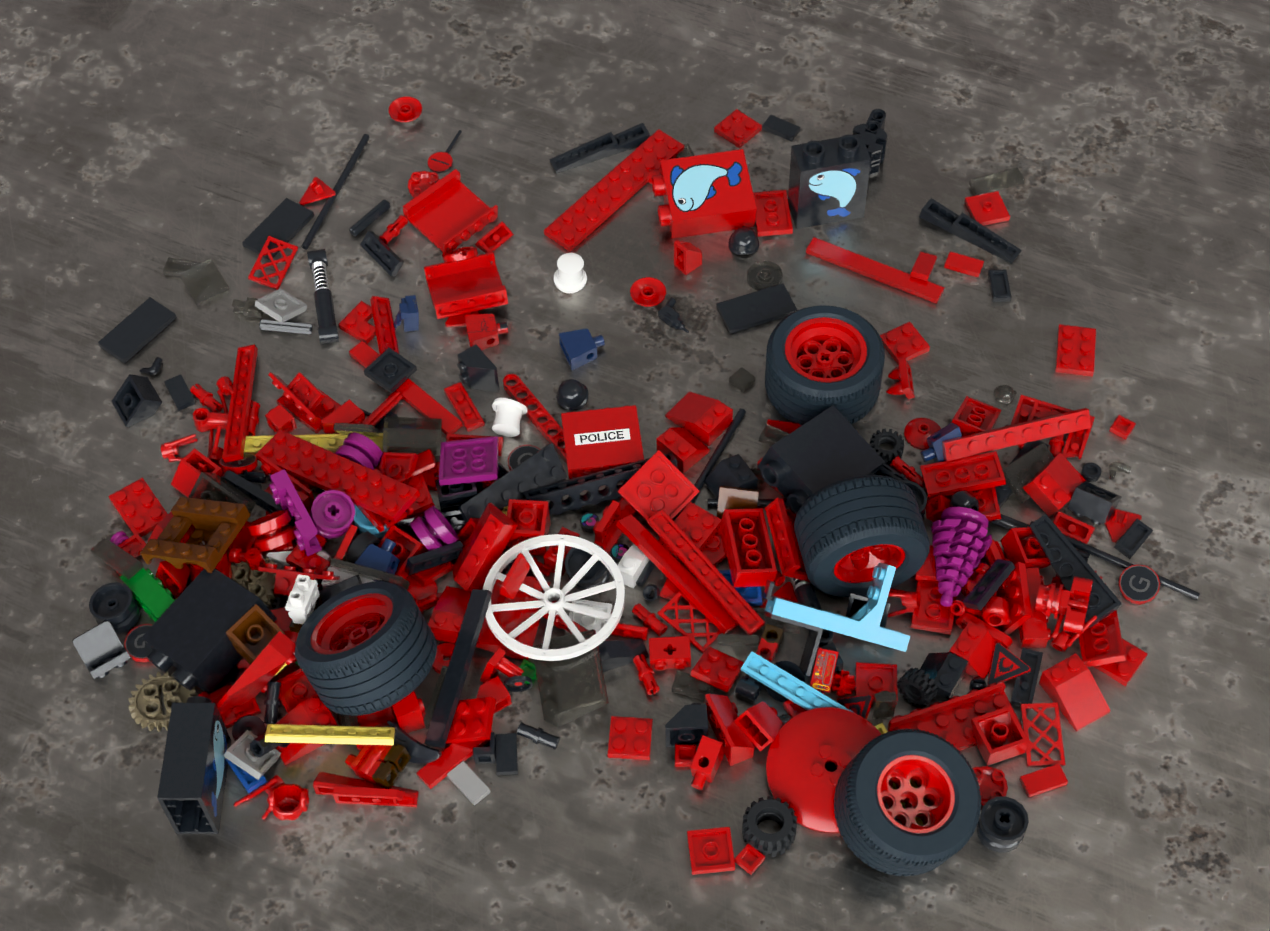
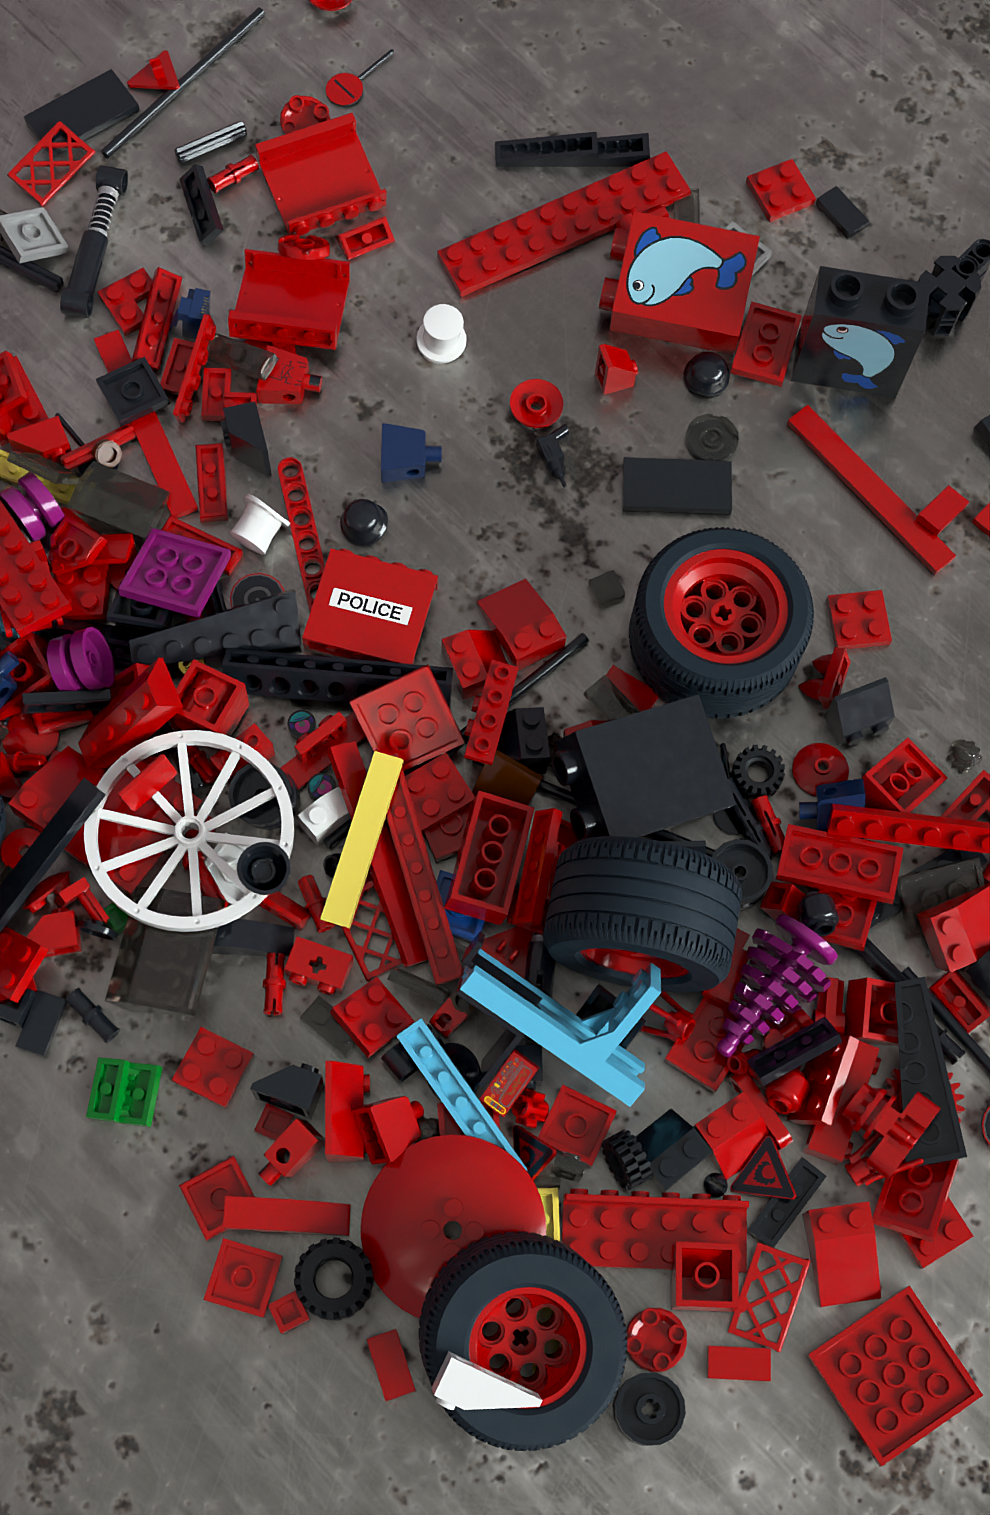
camera: 15 degrees right, 15 degrees up
none -> red dish [22,871,70,914]
none -> green slope [86,1057,163,1127]
none -> tile [92,439,122,468]
none -> red bracket [160,314,216,423]
none -> red tile [179,1156,255,1241]
none -> red plate [201,368,258,421]
none -> clear smoke plate [207,333,279,381]
none -> red slope [223,1196,351,1236]
none -> black helmet [237,842,291,895]
none -> light yellow tile [320,751,404,929]
none -> red tile [366,1329,416,1401]
none -> white slope [431,1351,543,1410]
none -> red bracket [464,659,519,765]
none -> red plate [807,1285,983,1467]
none -> black slope [824,677,895,746]

